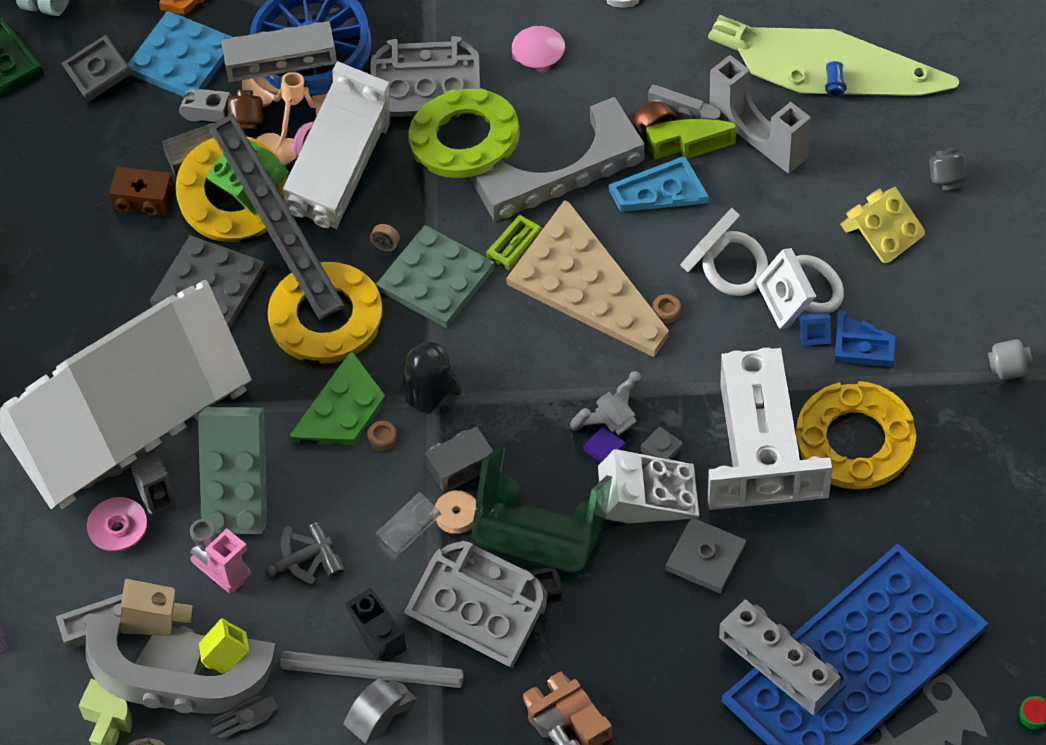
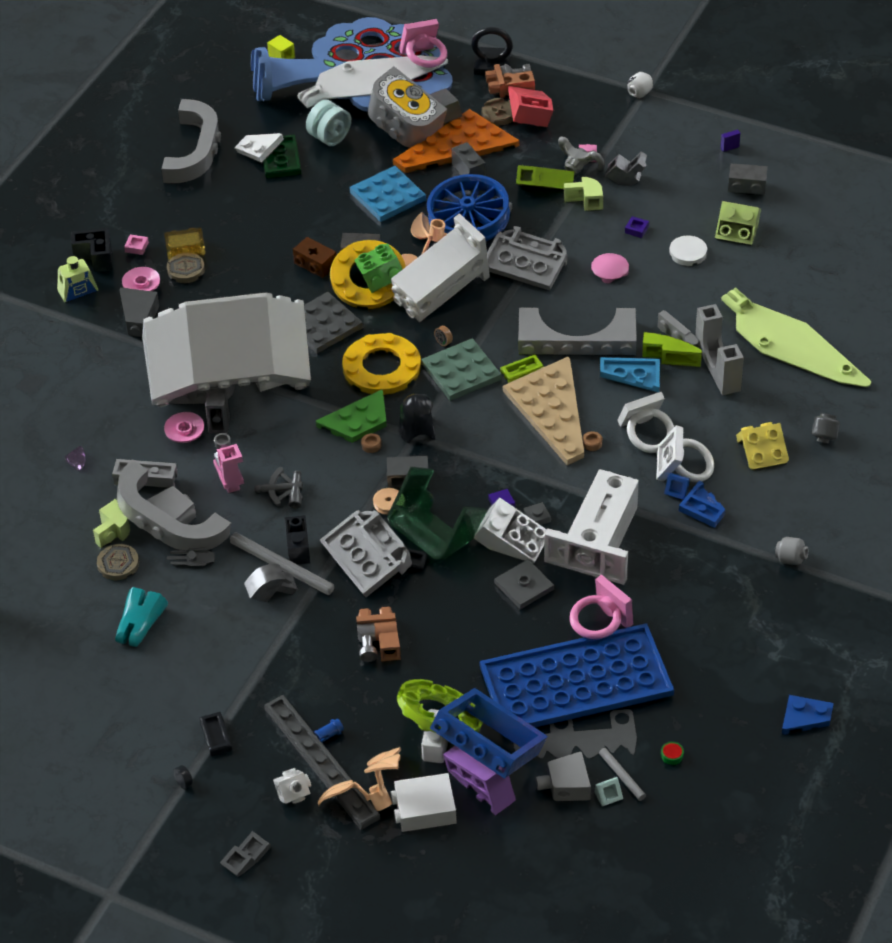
camera: 25 degrees right, 10 degrees down
dark grey plate [61,34,133,102] -> none
tan torso [121,579,193,635] -> none
light grey leg [179,89,231,122] -> none
sand green brick [198,407,267,534] -> none
neon yellow brick [199,618,249,674] -> none
dark grey tile [208,113,345,321] -> none
light grey brick [221,21,337,82] -> none
reddish brown head [228,90,263,129] -> none
clear plate [376,492,441,555] -> none
lime plate [408,88,520,178] -> none
light grey piece [570,371,641,436] -> none
copper hair [633,101,677,139] -> none
light grey brick [719,600,841,716] -> none
yellow plate [796,381,916,489] -> none
blue pin [825,61,847,98] -> none
none -> bright pink tile [570,574,633,639]

